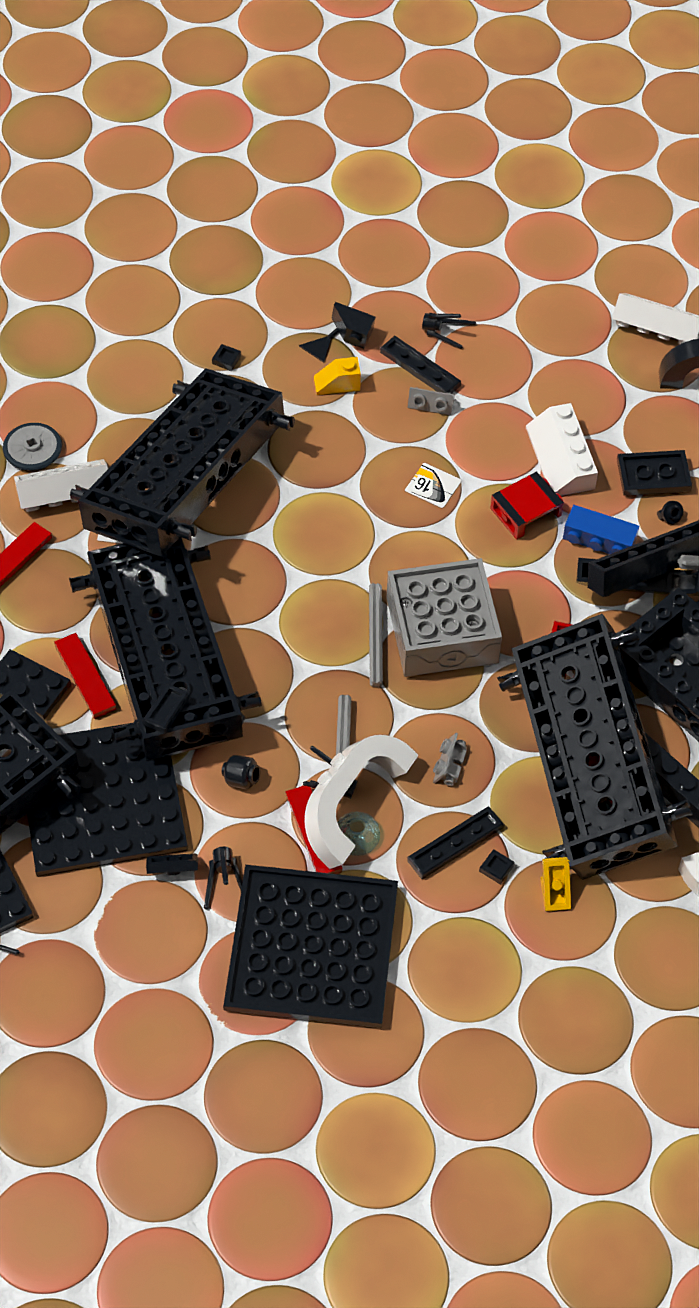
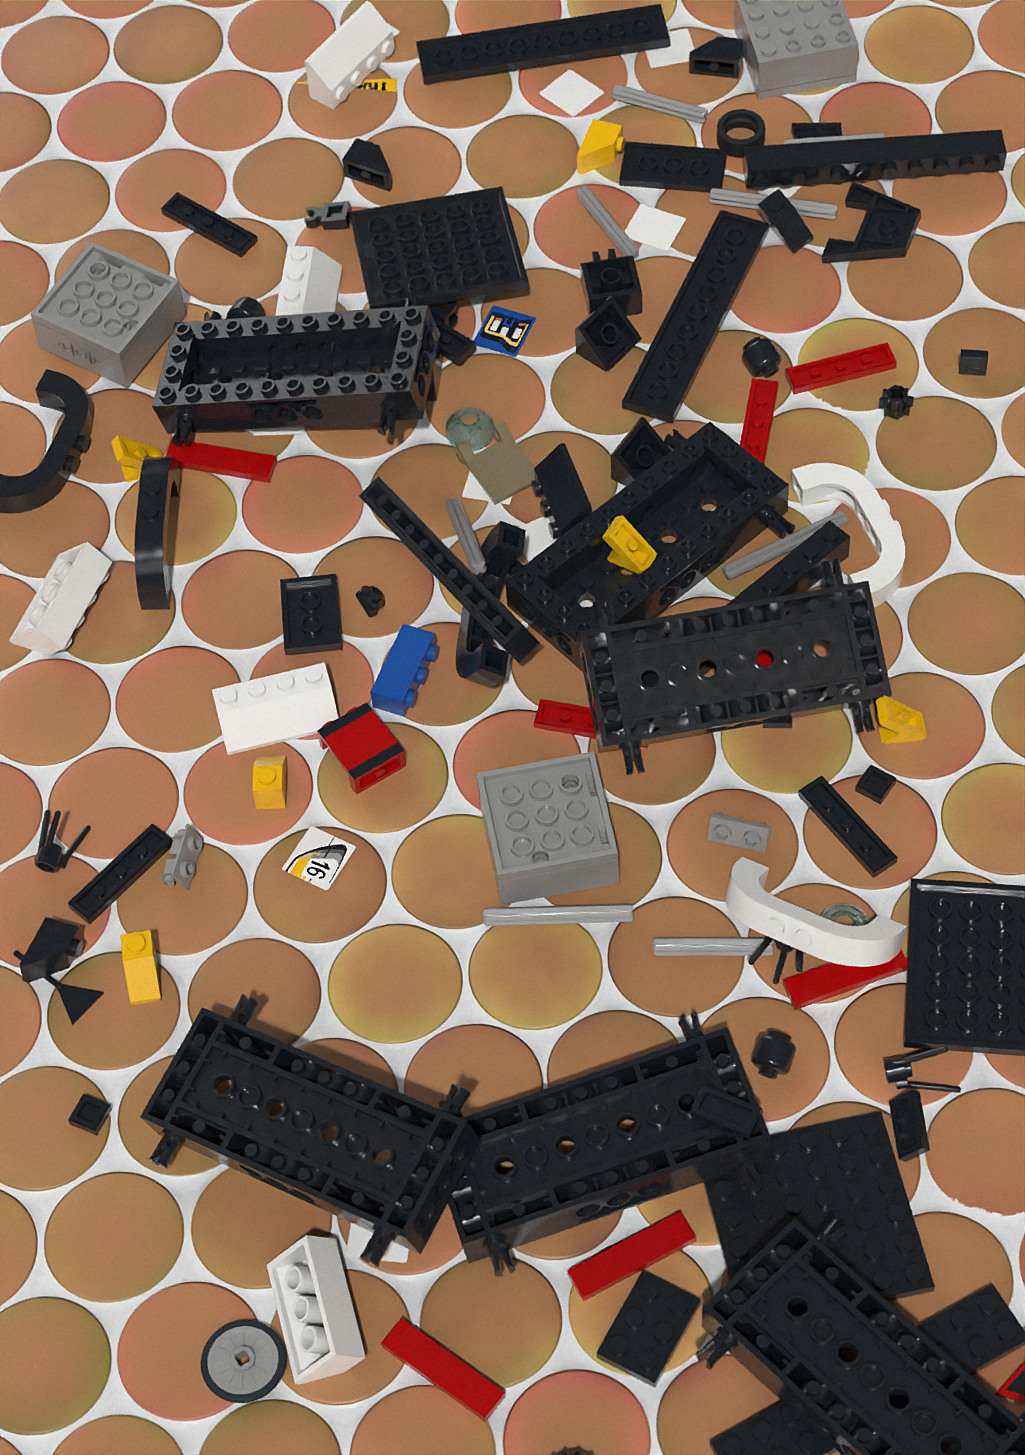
camera: 85 degrees left, 0 degrees up
none -> yellow slope [252,755,287,810]

